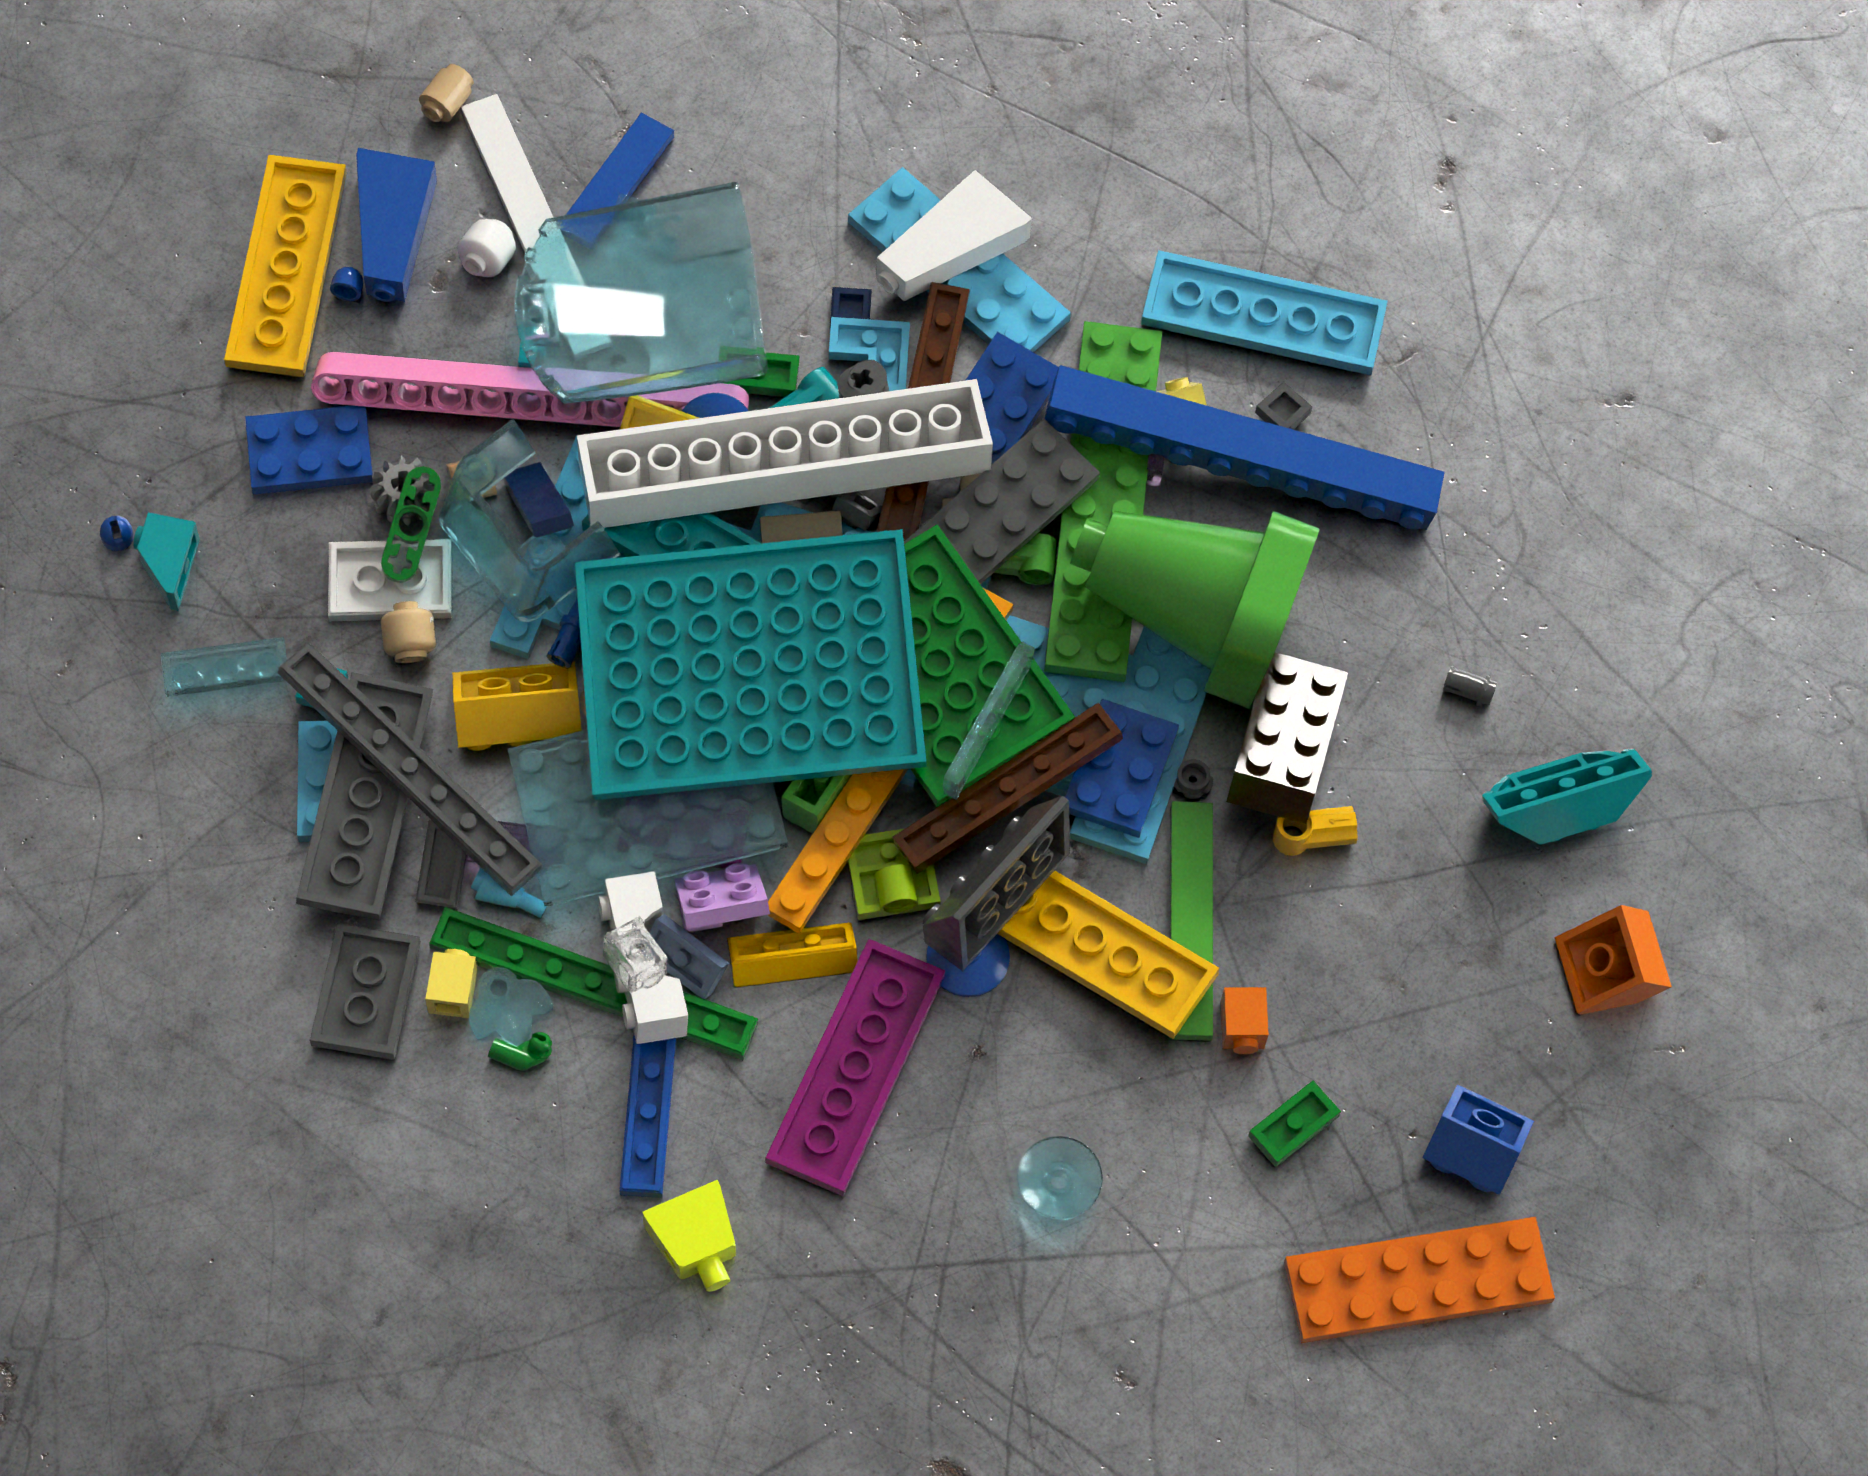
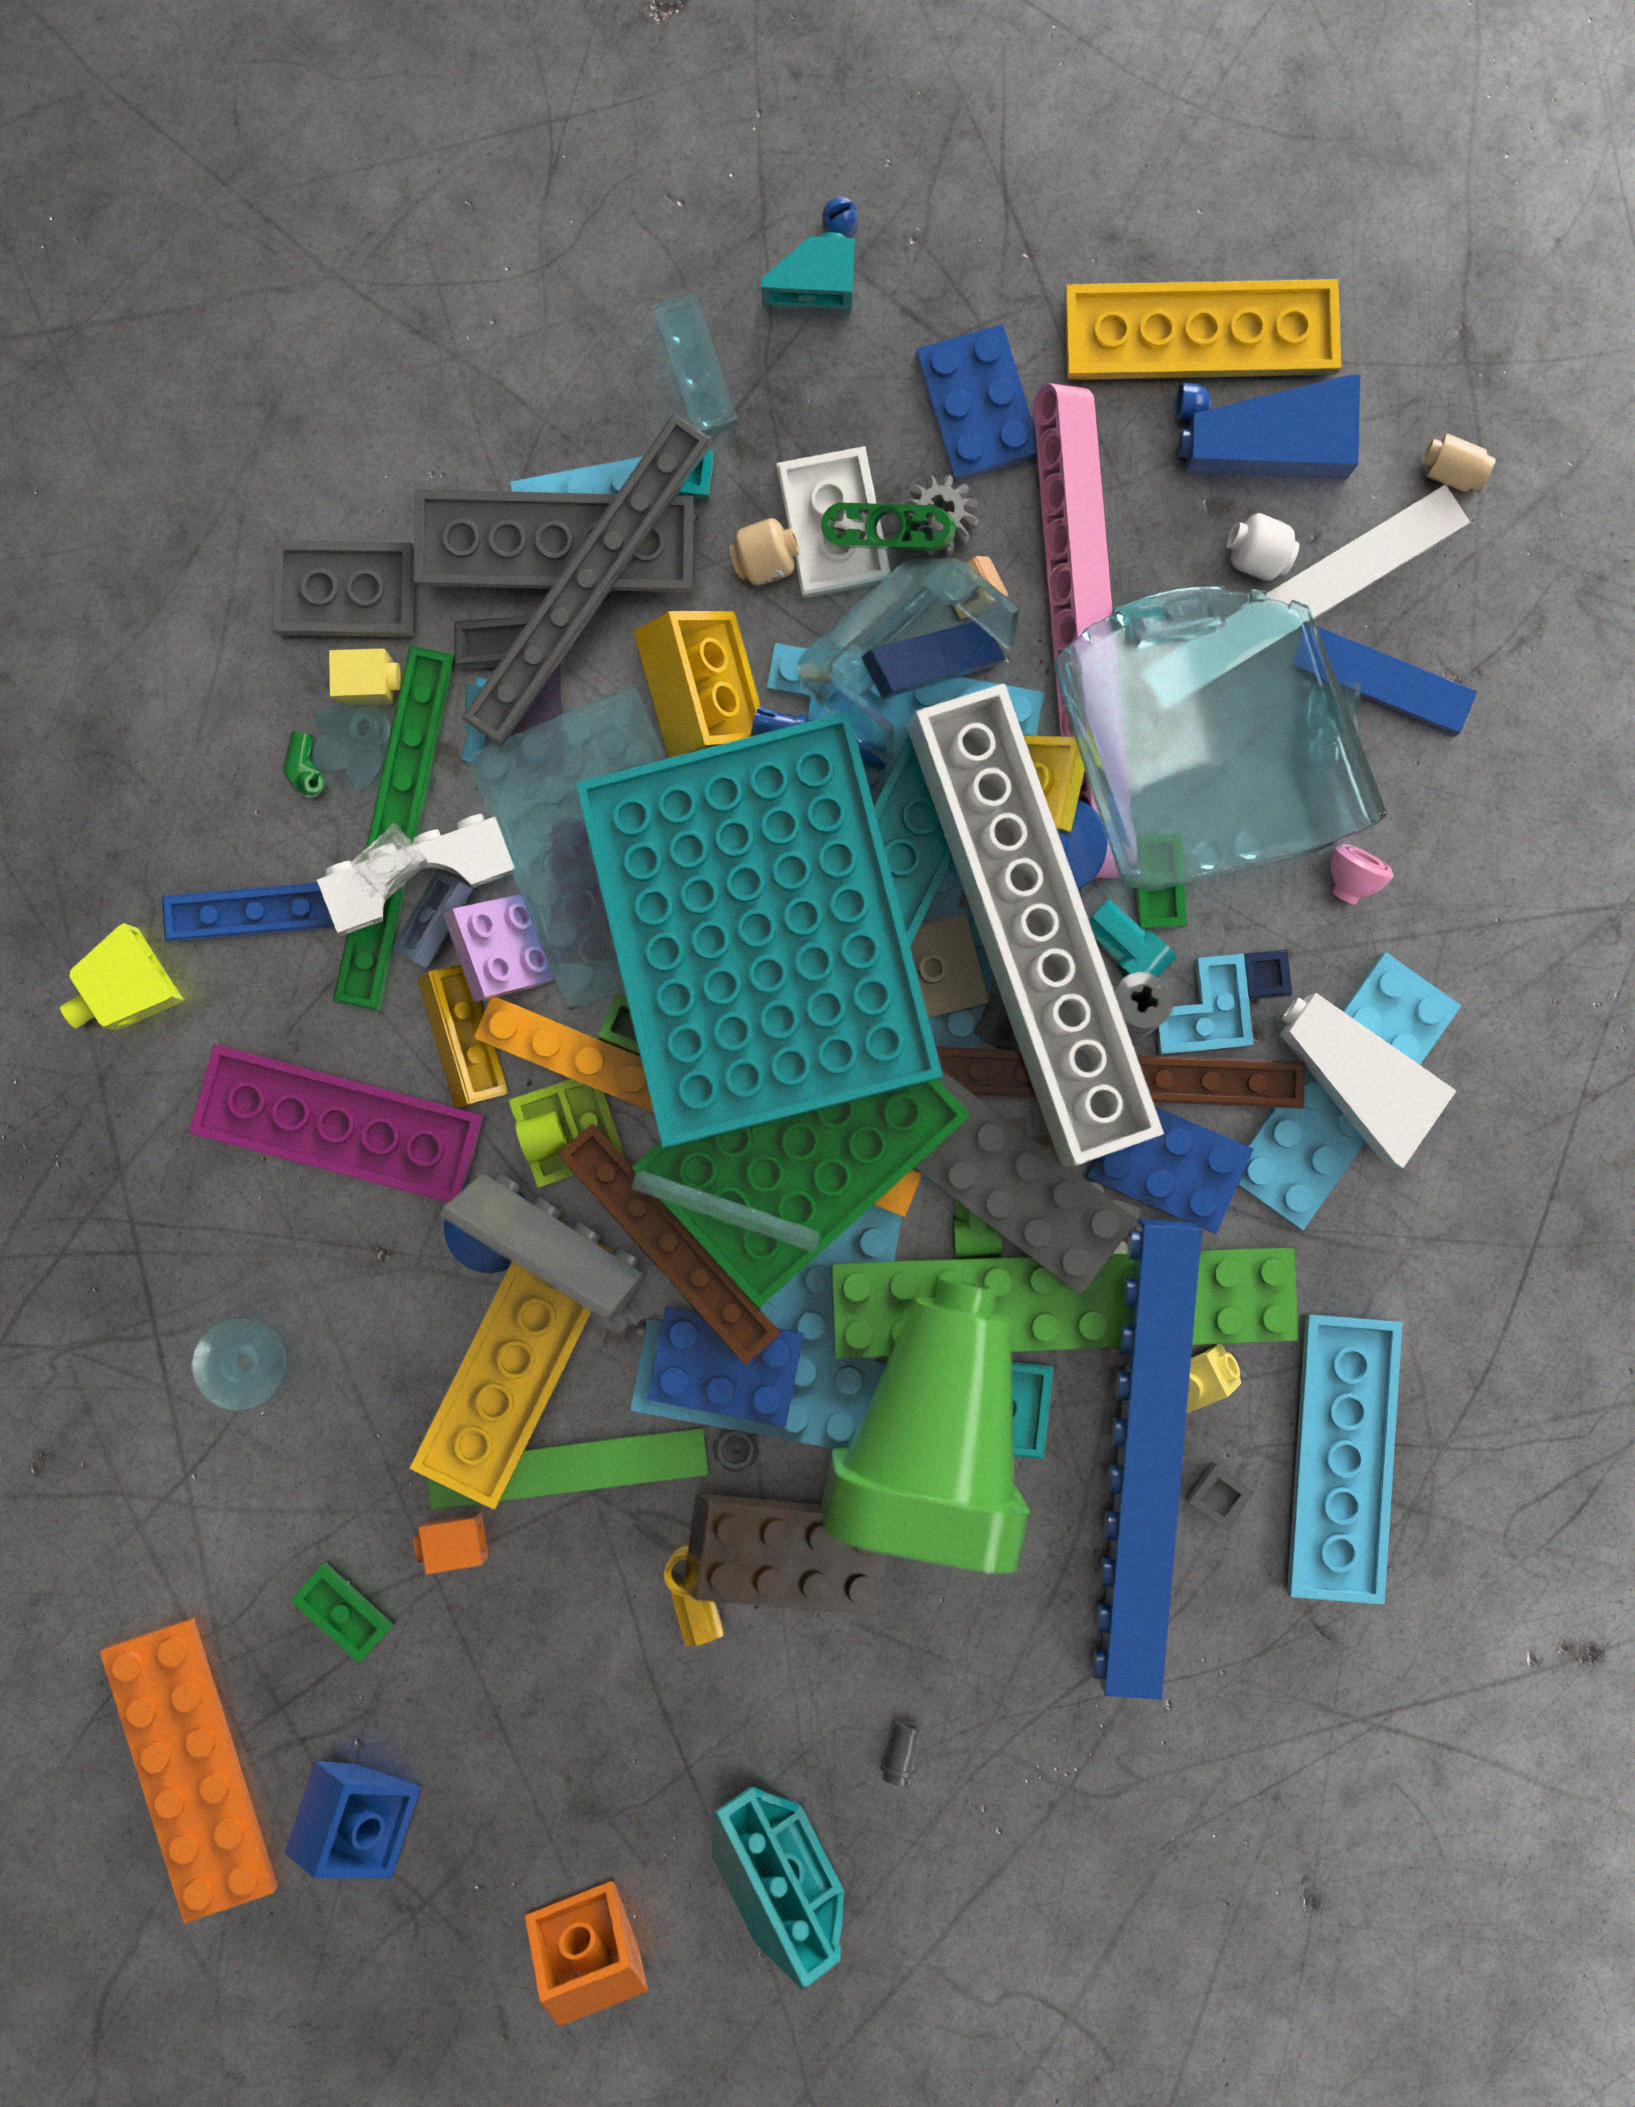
camera: 85 degrees right, 20 degrees up
none -> bright pink brick [1330,844,1394,905]

